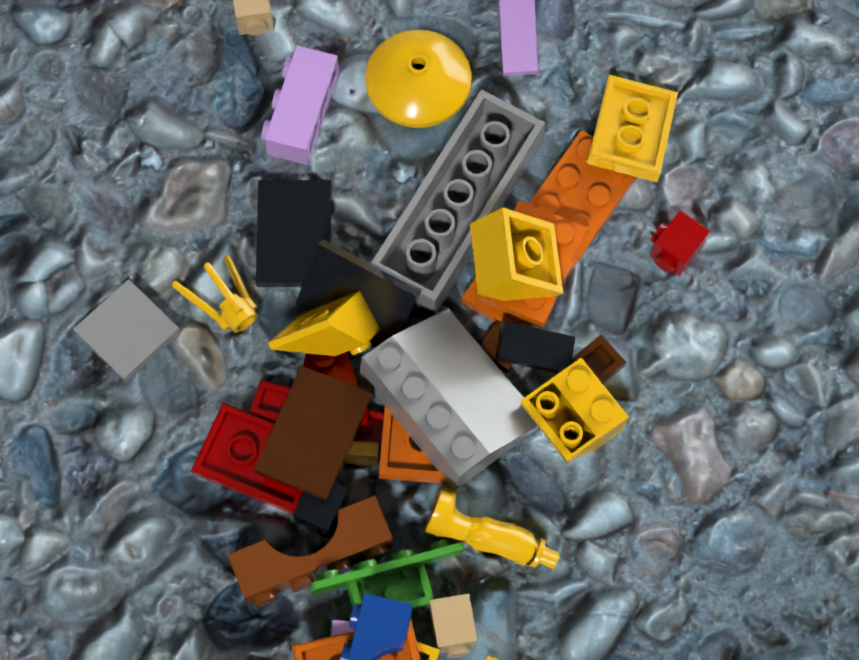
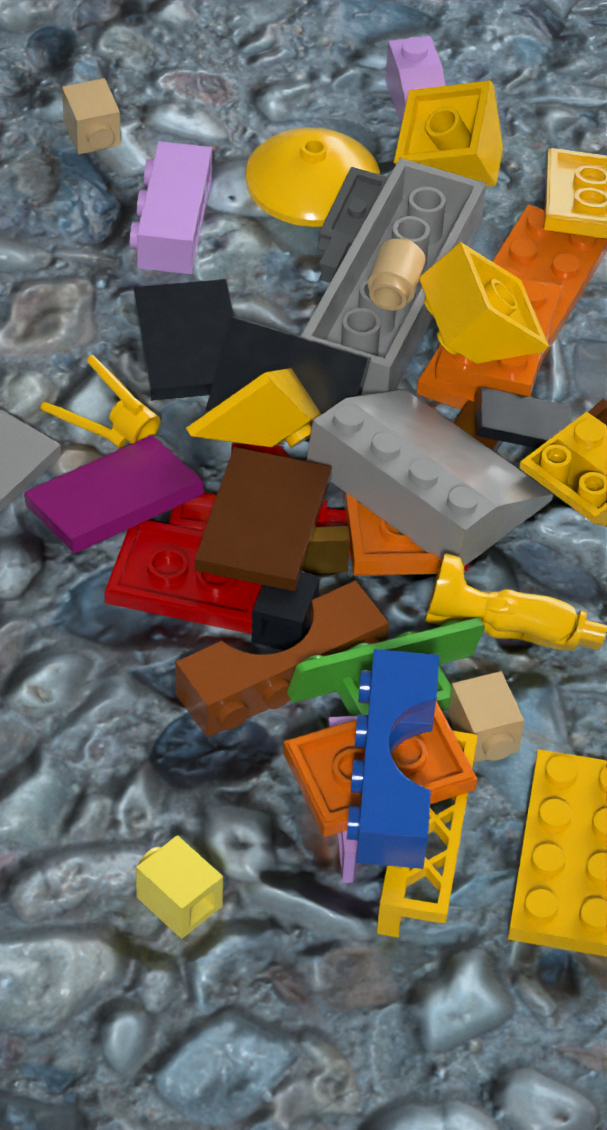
camera: 10 degrees left, 20 degrees down
none -> magenta tile [24,435,204,554]
none -> dark grey hinge [317,167,389,283]
none -> tan brick [368,238,426,311]
none -> yellow slope [394,80,503,187]

